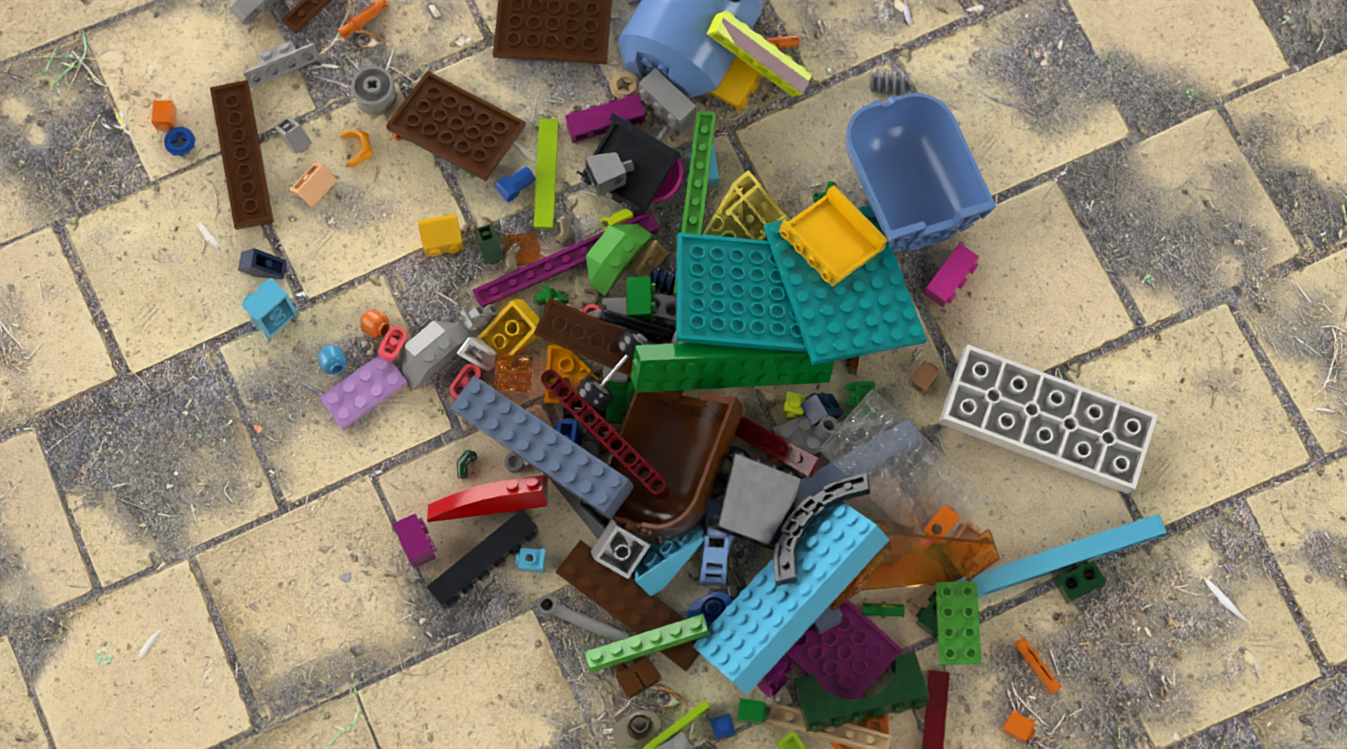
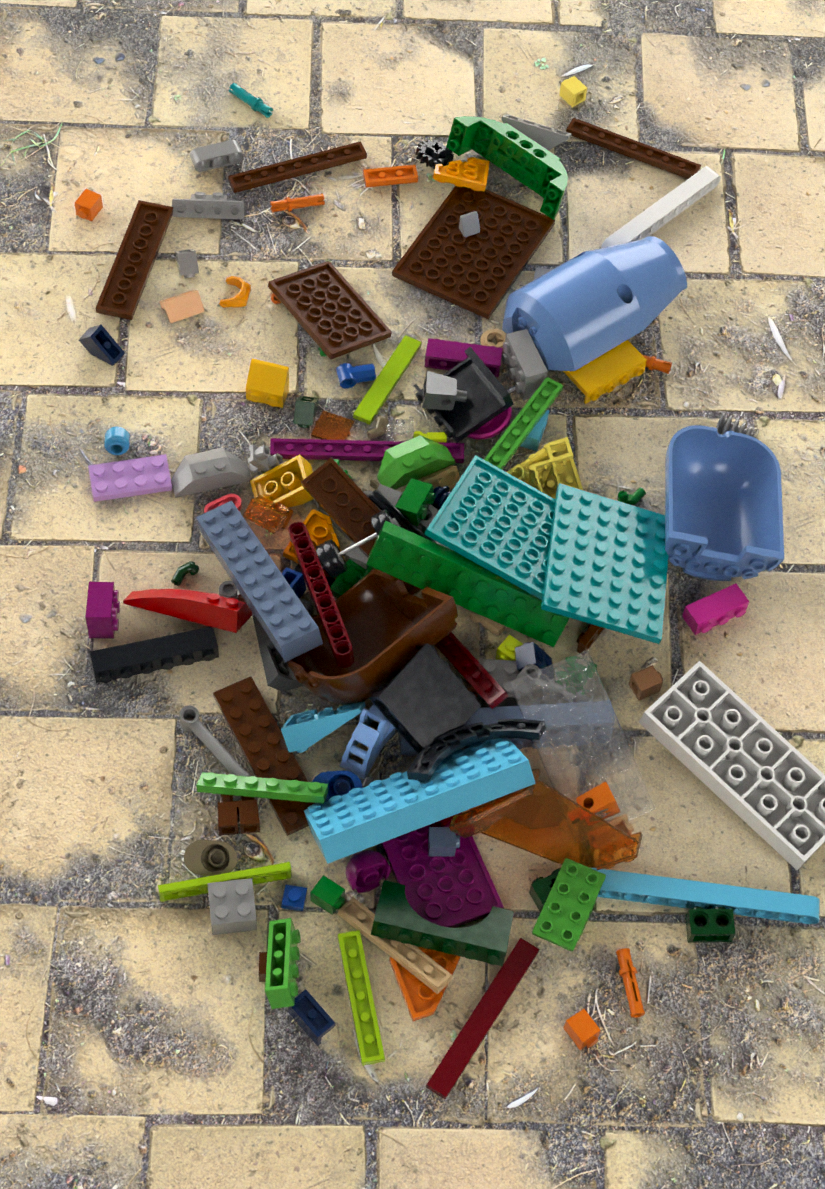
camera: 20 degrees right, 15 degrees down
blue gear [164,127,196,157] -> none
medium azure brick [241,278,298,339] -> none
light grey wheel [351,66,397,115] -> none
orange head [360,309,390,339] -> none
coral plate [378,326,407,361] -> none
white slope [457,337,500,372] -> none
dark tan arm [503,243,521,272] -> none
medium azure brick [515,548,546,573] -> none
light grey brick [591,519,651,579] -> none
brick [707,11,812,97] -> none
yellow panel [779,185,888,287] -> none
green pin [863,602,904,618] -> none

